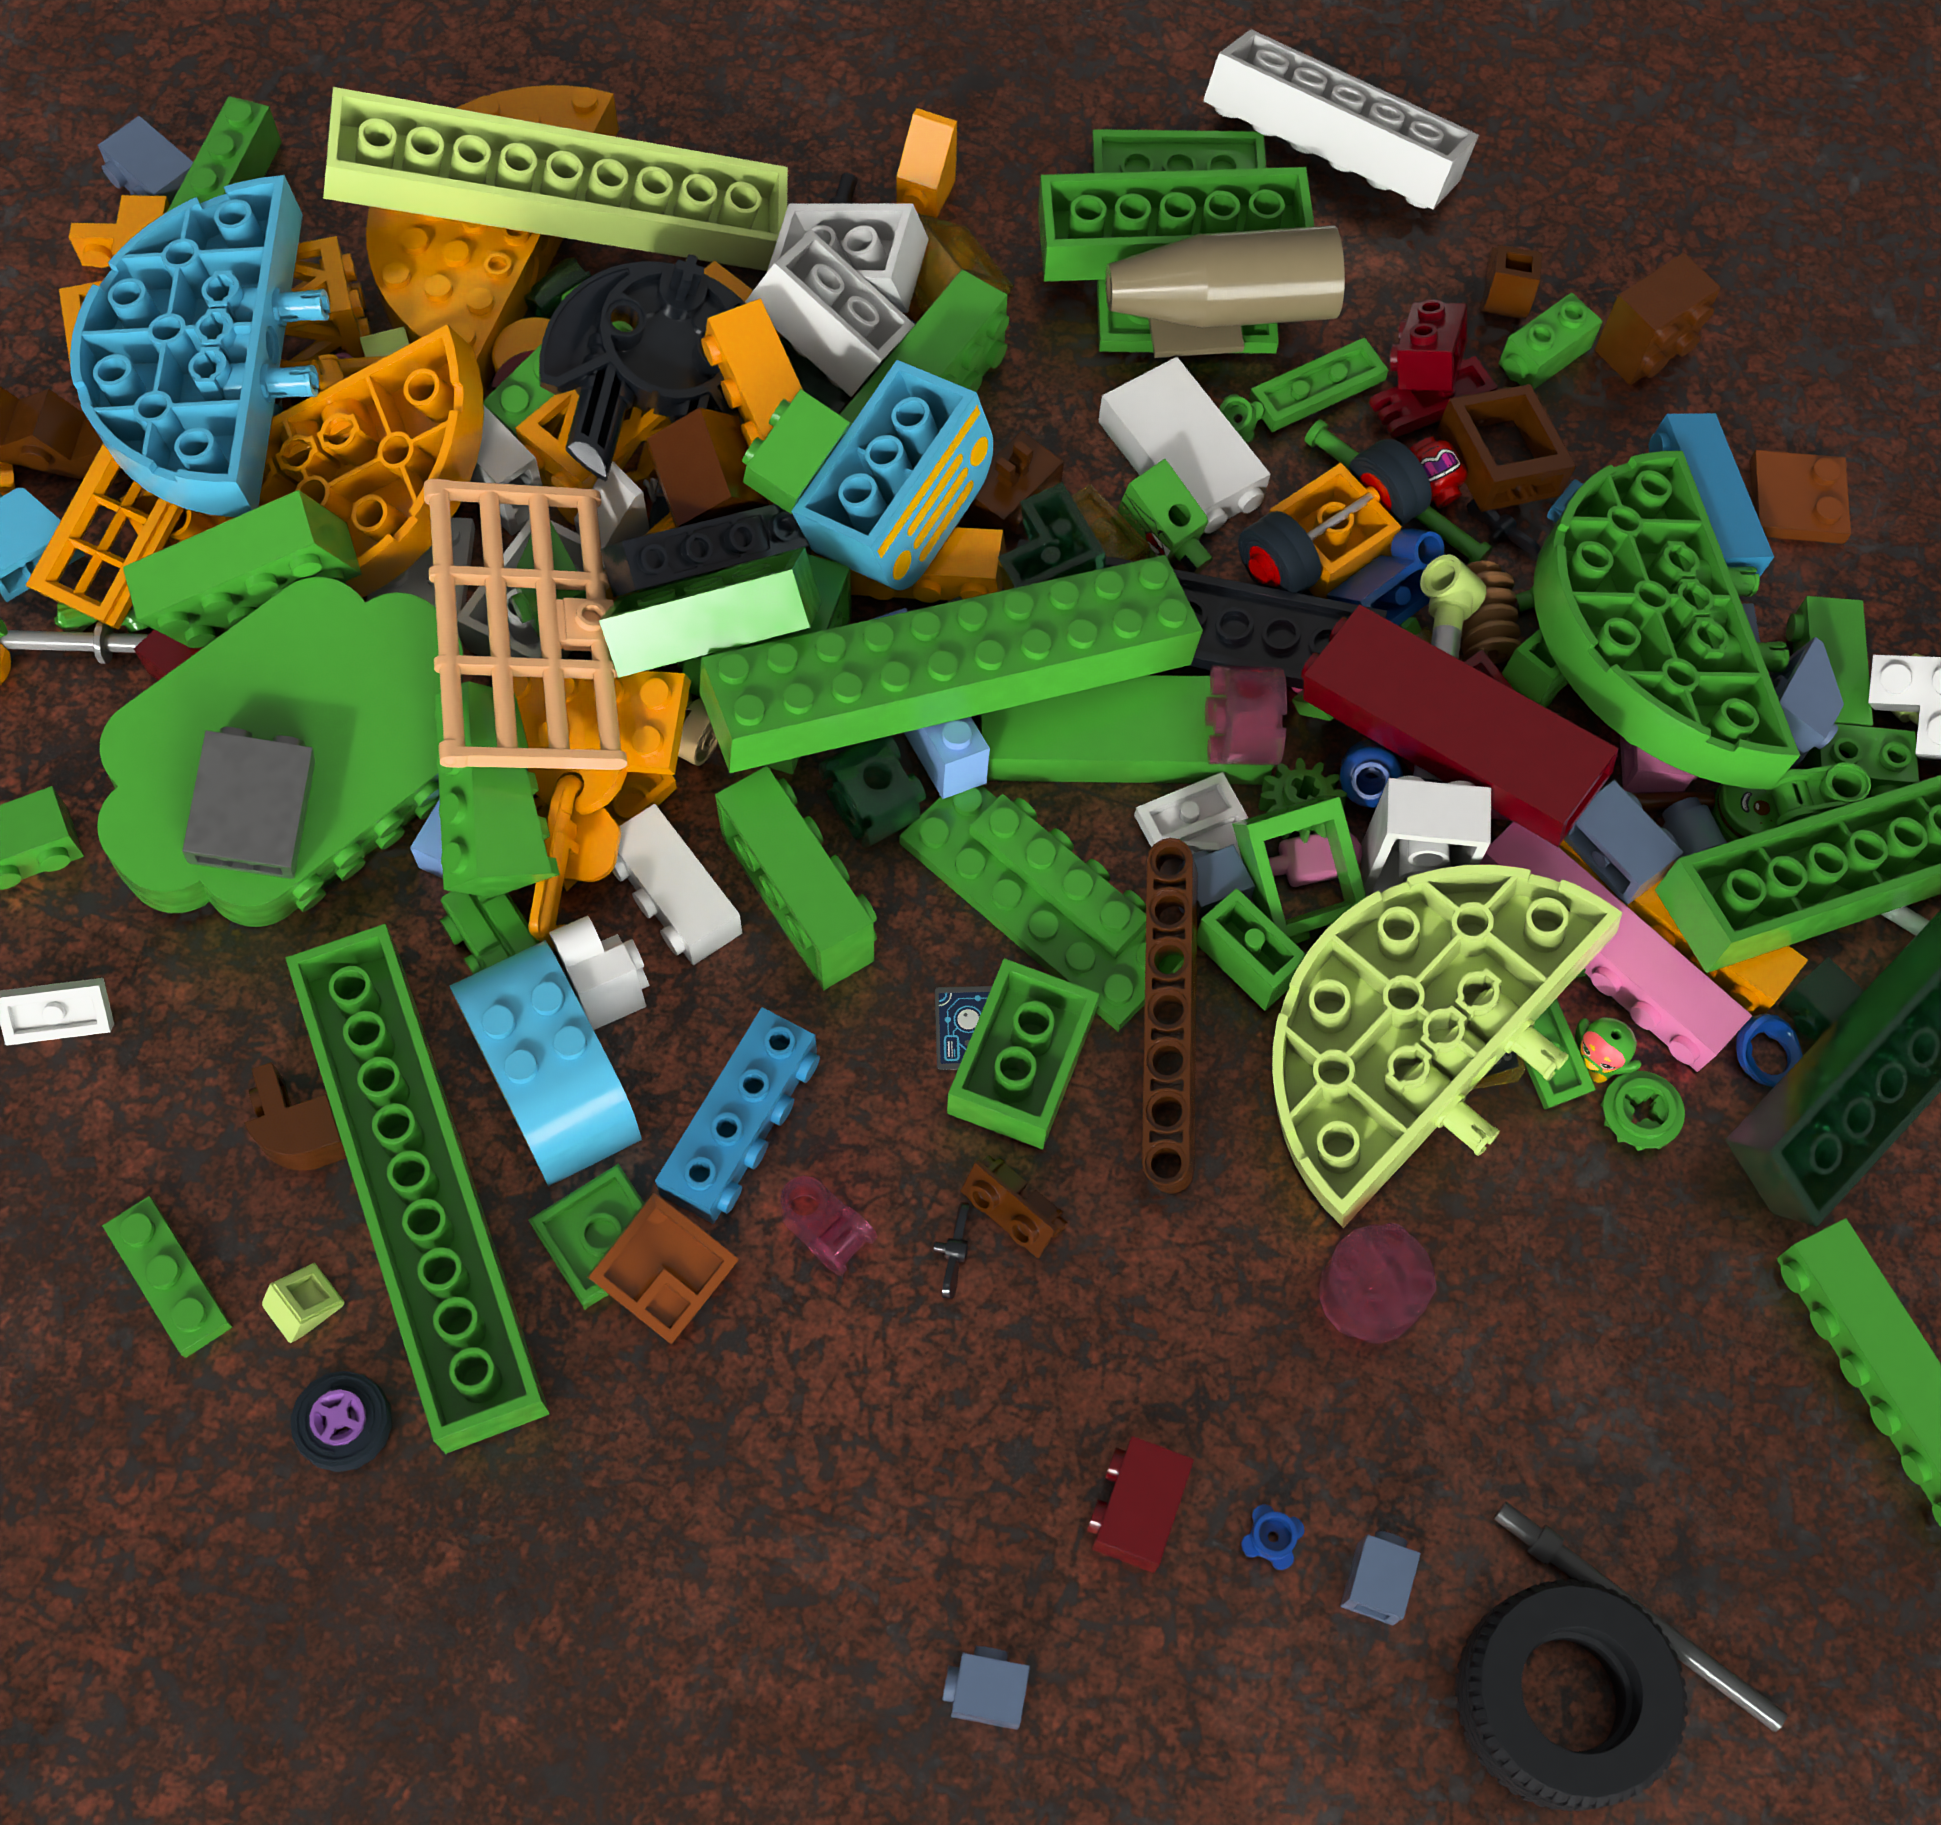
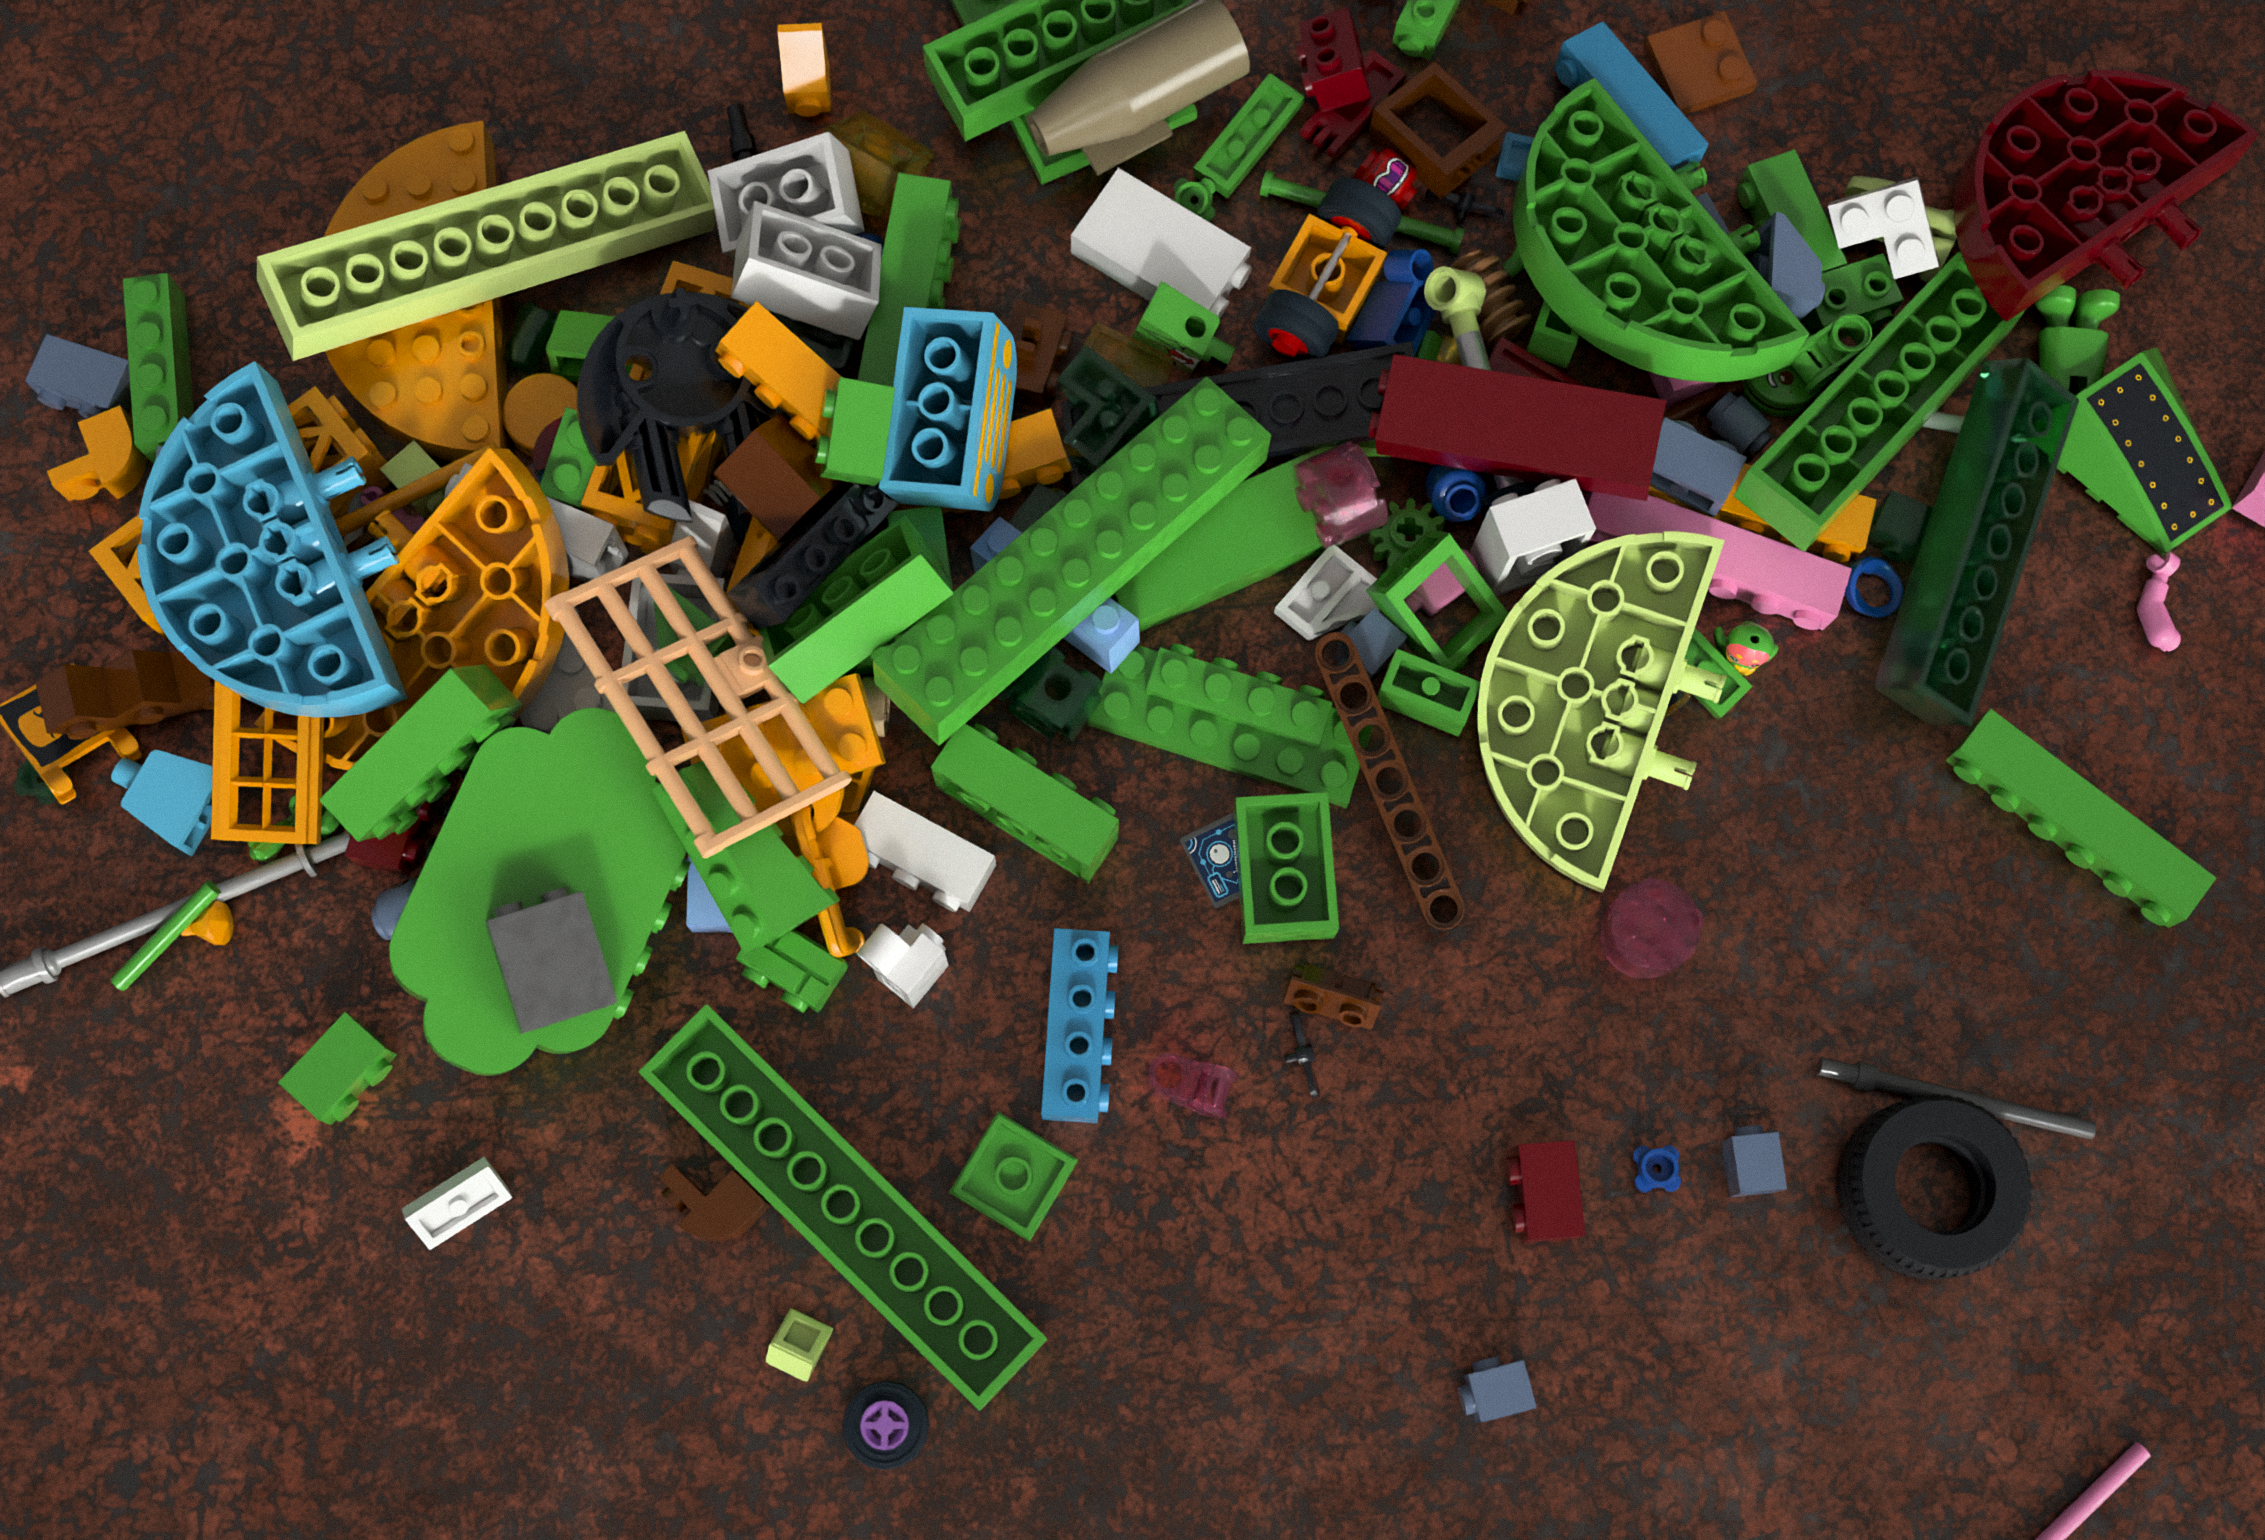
camera: 25 degrees left, 10 degrees up
bright green plate [102,1196,233,1358] -> none
medium azure brick [450,940,642,1187] -> none
dark orange plate [586,1192,739,1345] -> none
bright green gear [1600,1071,1685,1151] -> none

